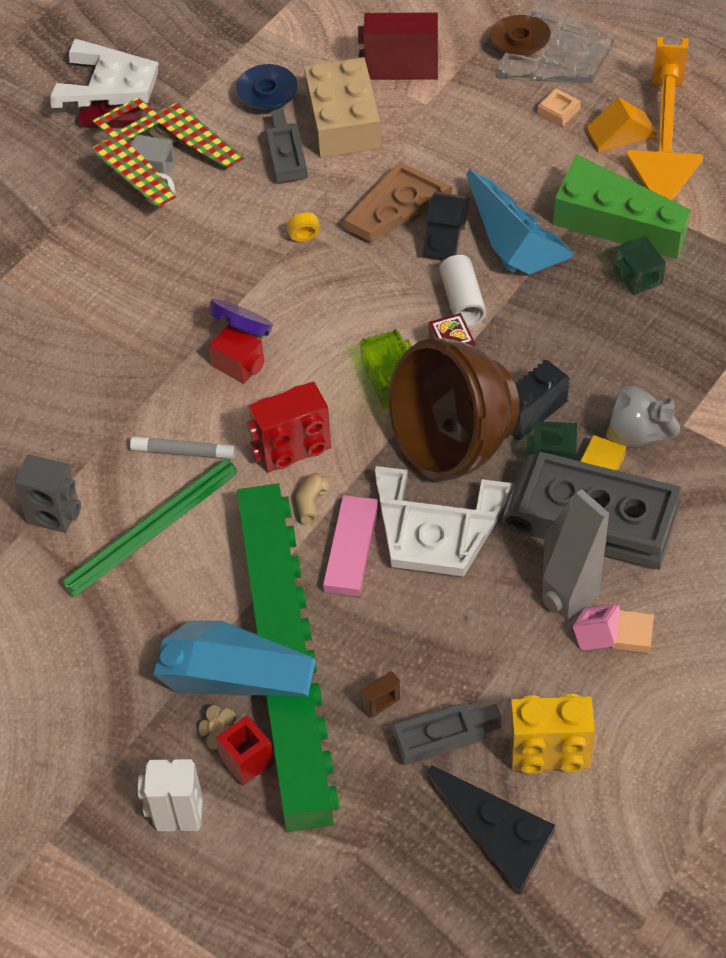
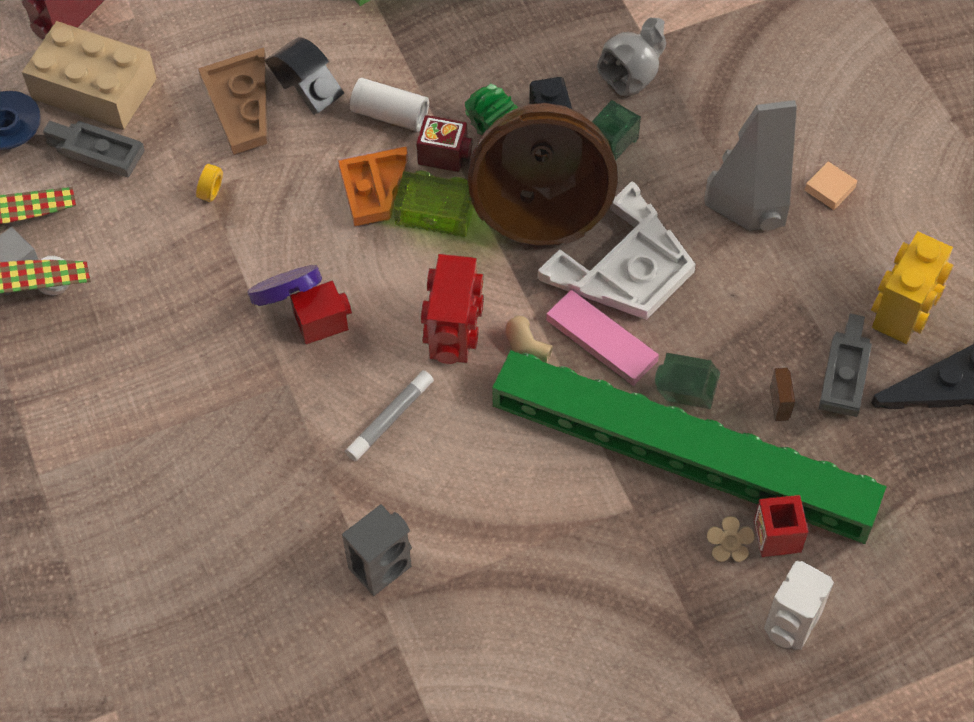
camera: 60 degrees left, 5 degrees up
green axle [62,458,237,597] -> none
dark azure wedge [153,620,316,697] -> none
dark azure wedge [466,169,574,274] -> none
dark grey hinge [502,452,681,570] -> none
bright pink slope [573,604,620,650] -> none
yellow tile [581,435,627,471] -> none
none -> orange wing [338,146,408,227]
none -> green gear [465,83,518,136]
none -> clear green brick [655,353,720,409]

